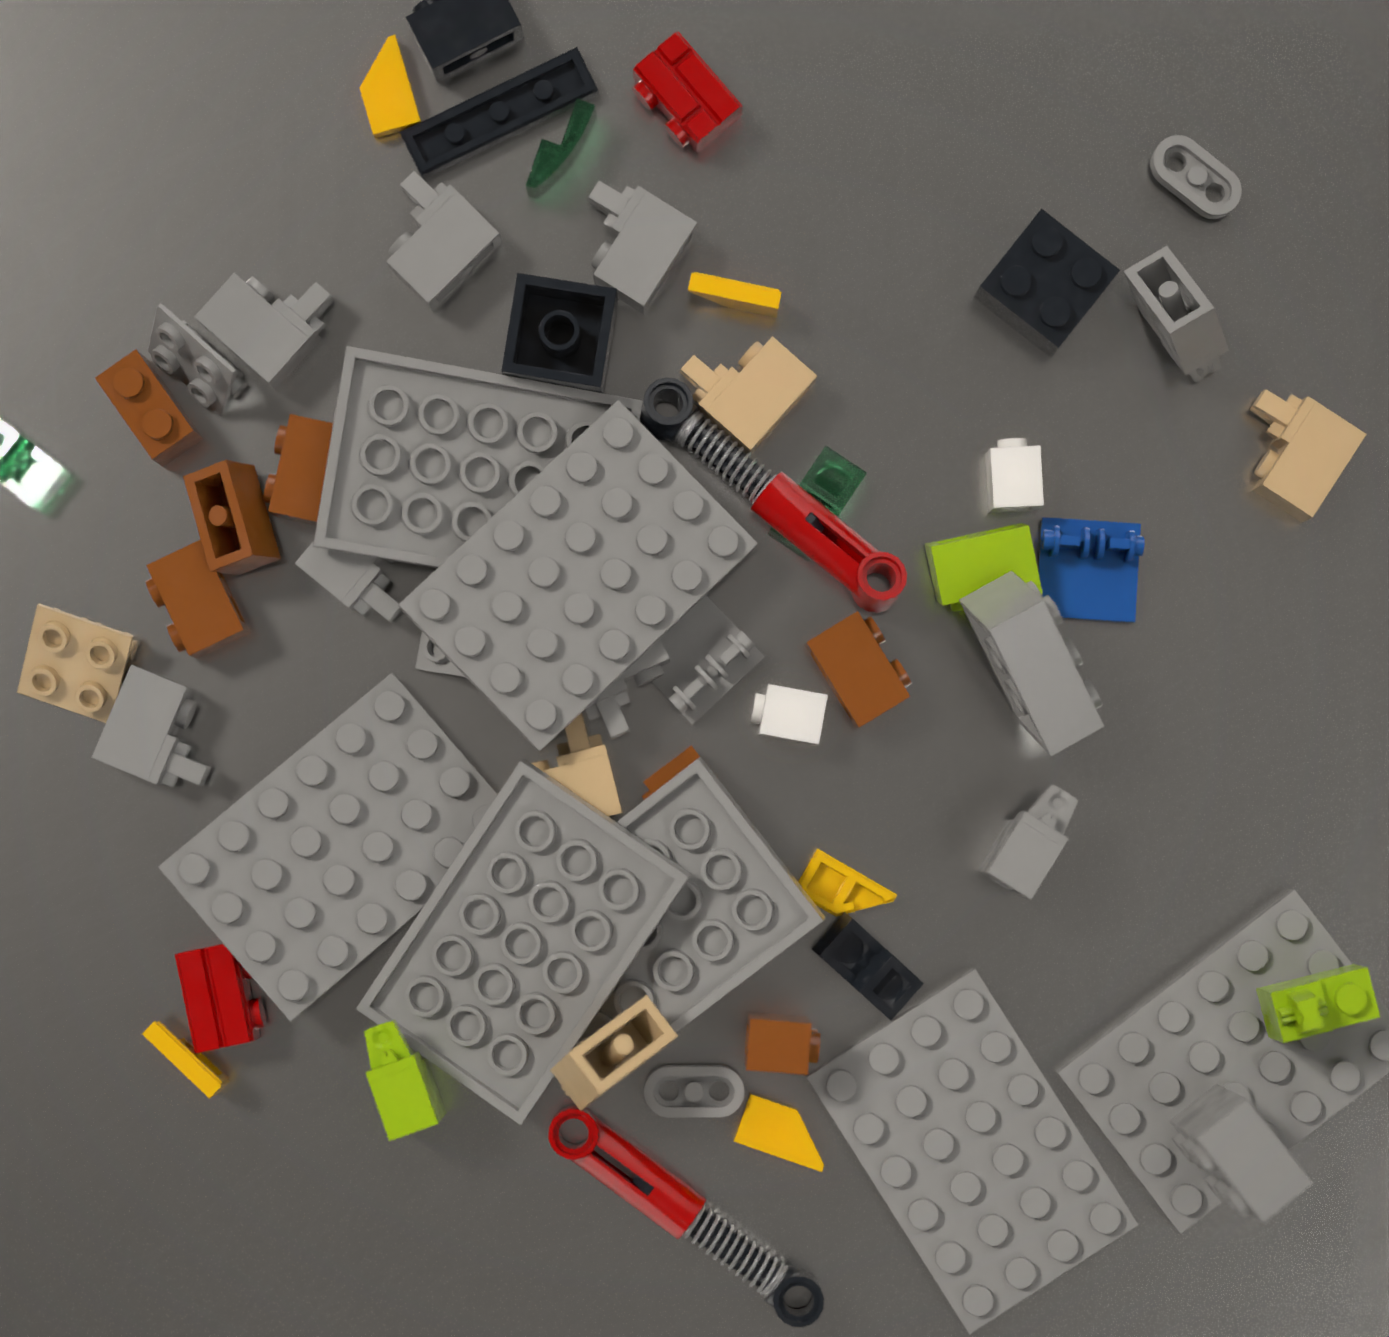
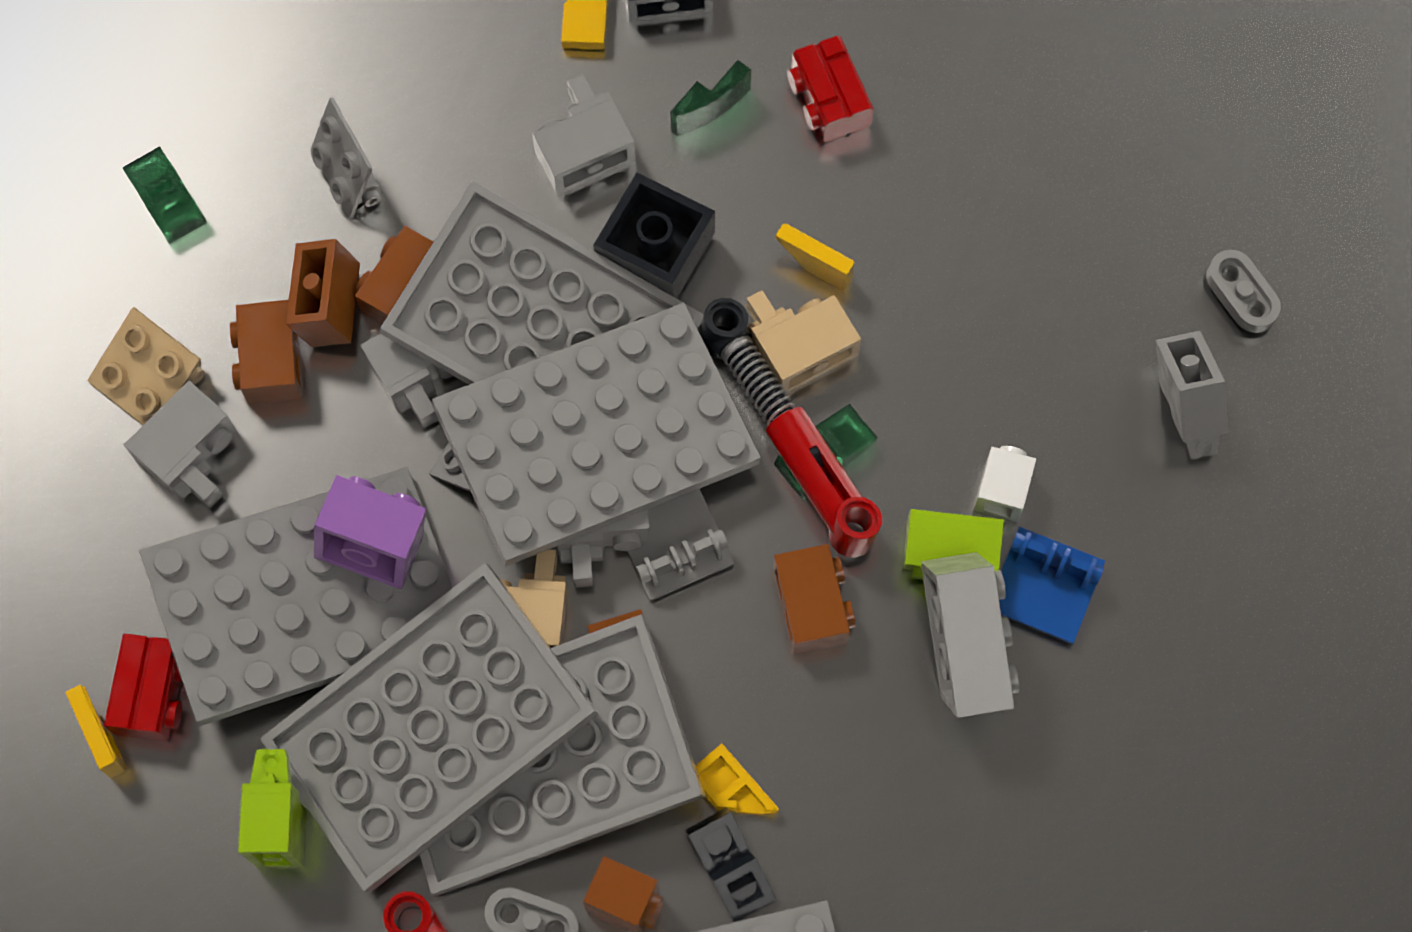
camera: 25 degrees right, 15 degrees down
dark orange brick [95,349,203,467] -> none
light grey hinge [194,273,334,390] -> none
black tile [400,47,599,180] -> none
tan hinge [550,995,678,1111] -> none
light grey hinge [588,181,697,315] -> none
white brick [751,684,828,746] -> none
black brick [974,208,1120,358] -> none
light grey hinge [977,784,1078,900] -> none
tan hinge [1250,390,1367,523] -> none
none -> medium lavender brick [314,475,427,590]

